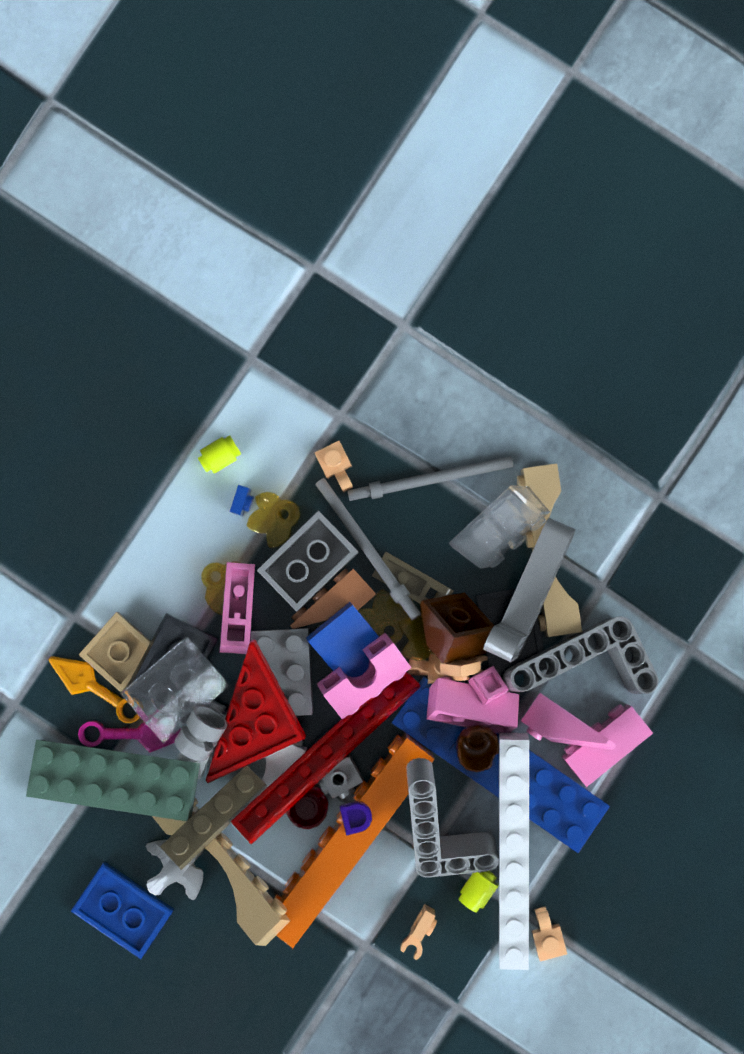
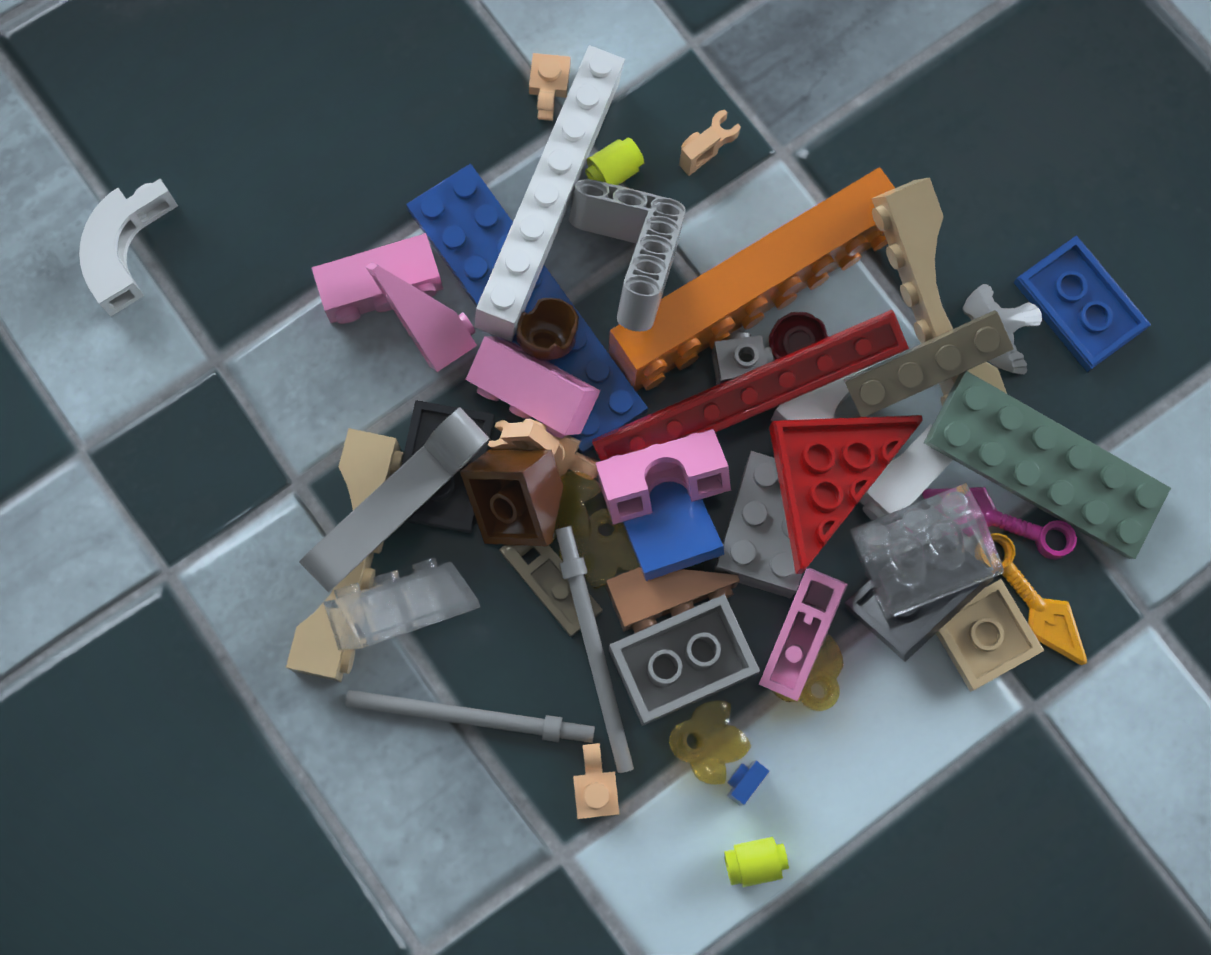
camera: 165 degrees left, 10 degrees down
light grey wheel [174,705,227,761] -> none
dark purple tile [339,801,372,836] -> none
bright pink tile [468,666,509,705] -> none
light grey beam [503,616,658,694] -> none

